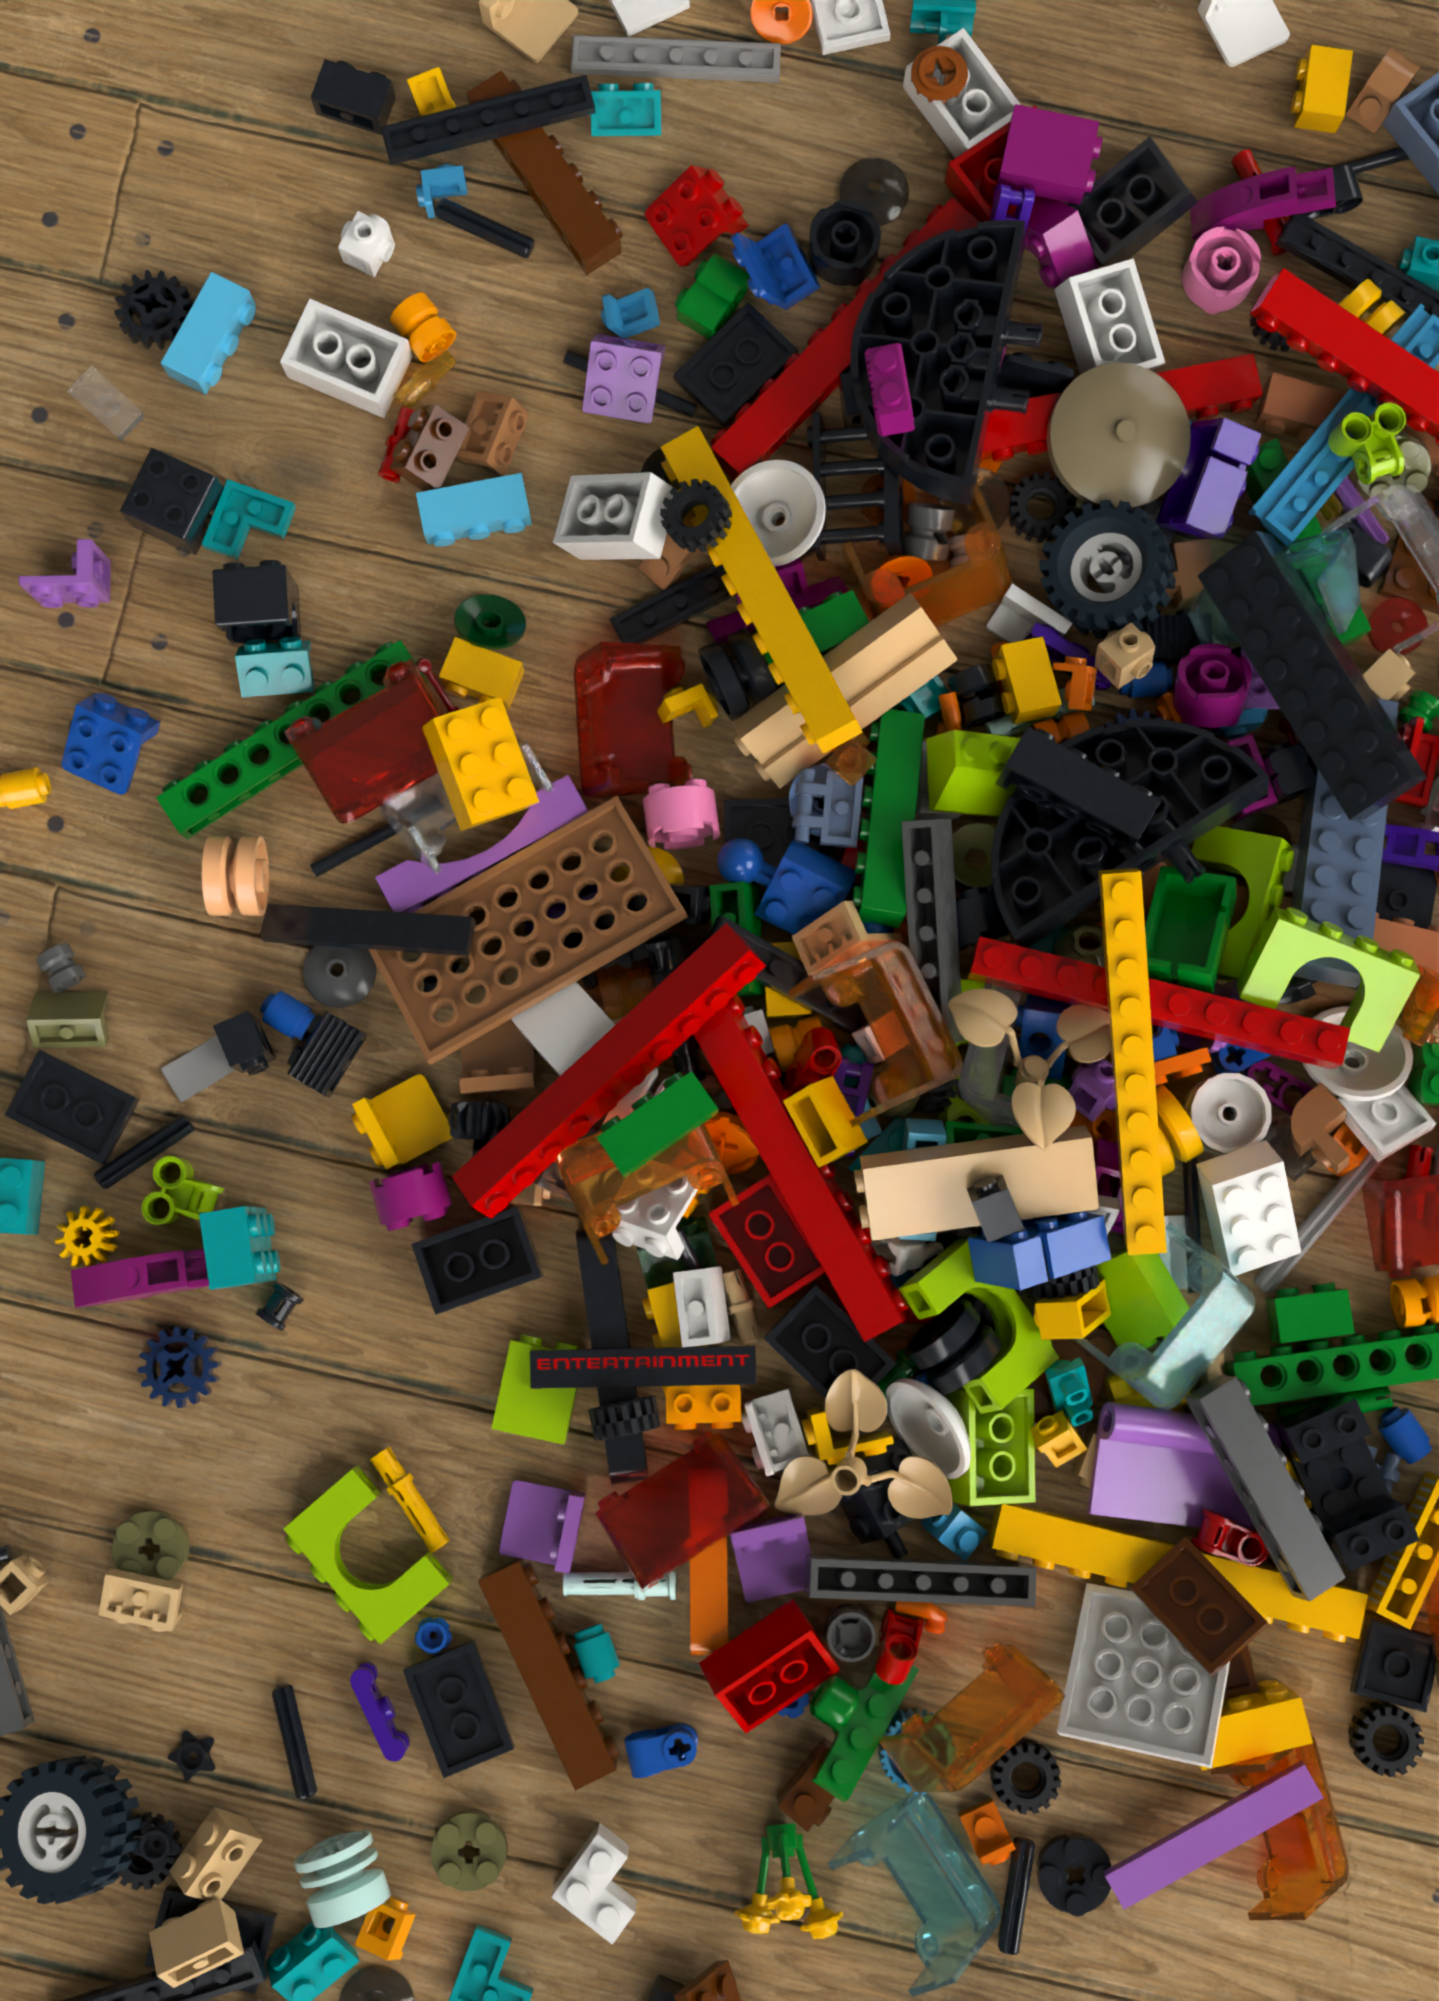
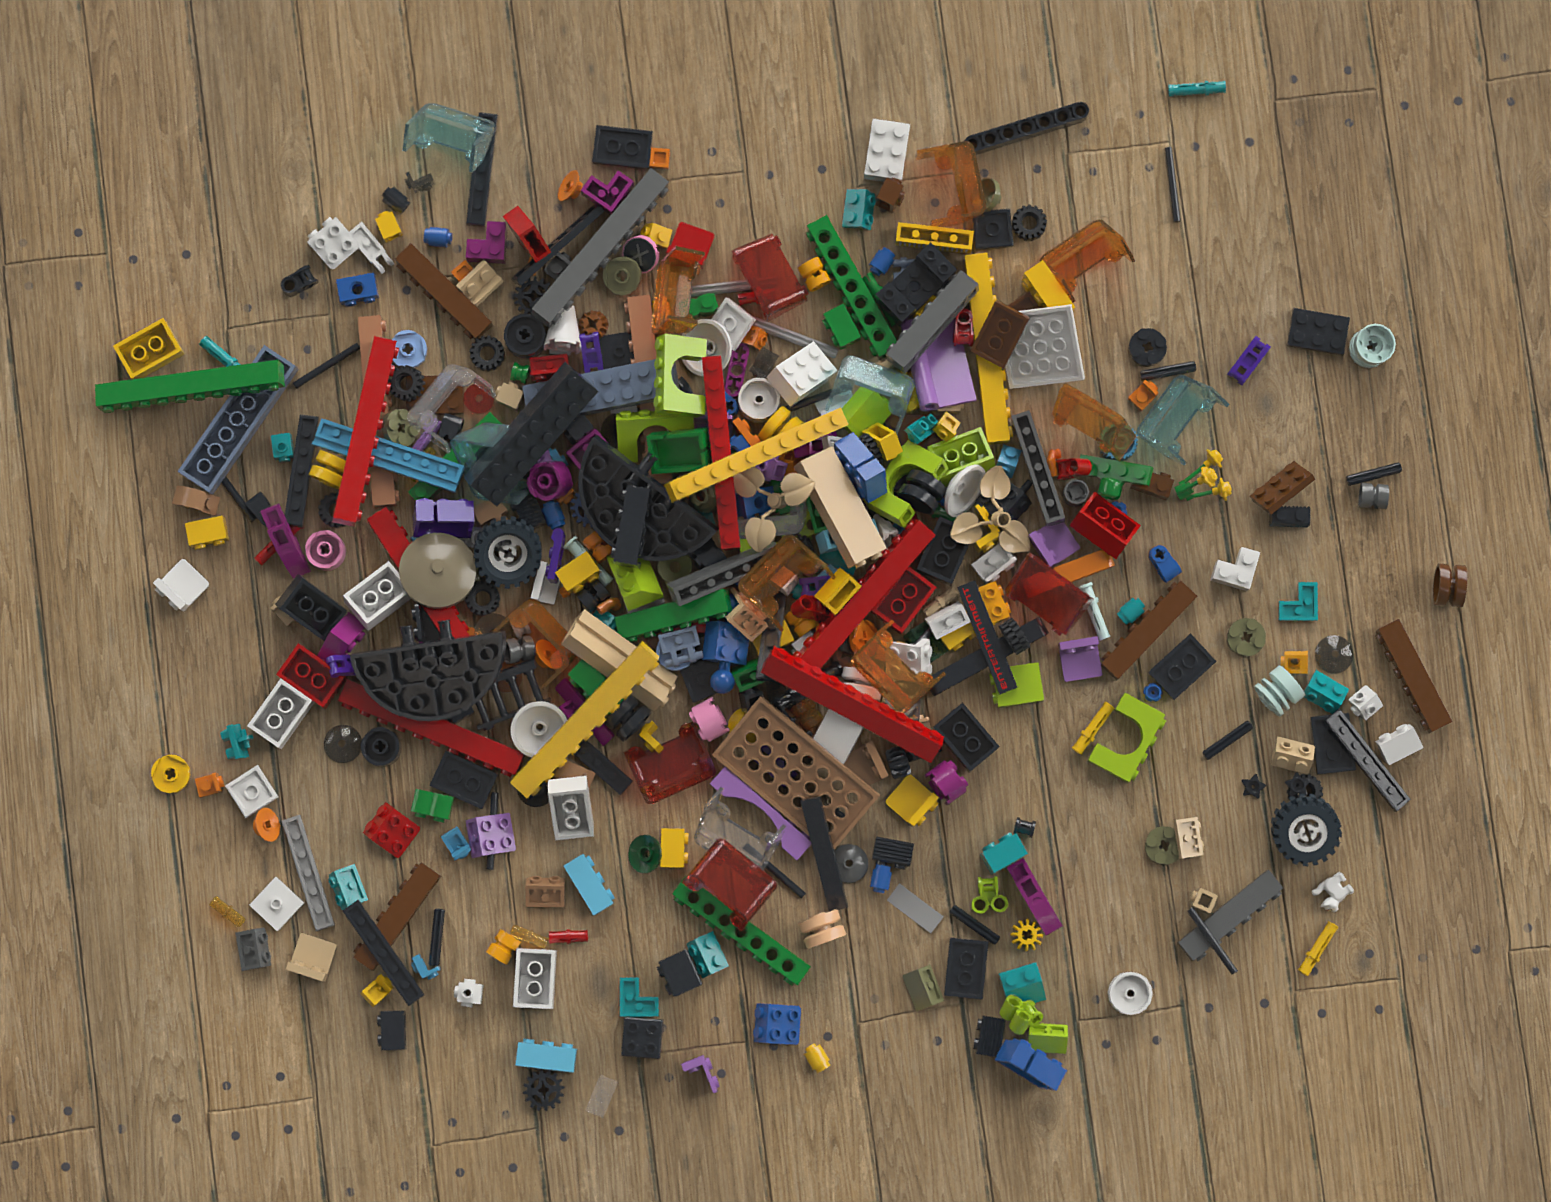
camera: 105 degrees left, 0 degrees up
dark grey wheel [36,943,86,993] -> none
dark blue gear [137,1326,222,1408] -> none
tan brick [149,1899,244,1988] -> none
black brick [213,1011,276,1076] -> none
dark purple plate [350,1662,410,1762] -> none
reddish brown brick [389,404,470,491] -> none
dark red hinge [416,657,460,714] -> none
yellow brick [422,697,539,831] -> none
green brick [596,1071,718,1178] -> none
black tyre [660,479,732,553] -> none
blue bracket [731,223,821,310] -> none
clear orange bracket [825,733,876,786] -> none
magenta brick [865,343,915,437] -> none
dark orange gear [911,46,968,104] -> none
black brick [967,1175,1024,1243] -> none
black tyre [990,1738,1061,1815] -> none
magenta brick [997,104,1103,205] -> none
orange bracket [1052,656,1097,711] -> none
tan brick [1094,623,1155,689] -> none
medium lavender tile [1103,1760,1324,1909] -> none
medium nougat brick [1291,1083,1349,1174] -> none
lime piece [1328,403,1406,485] -> none

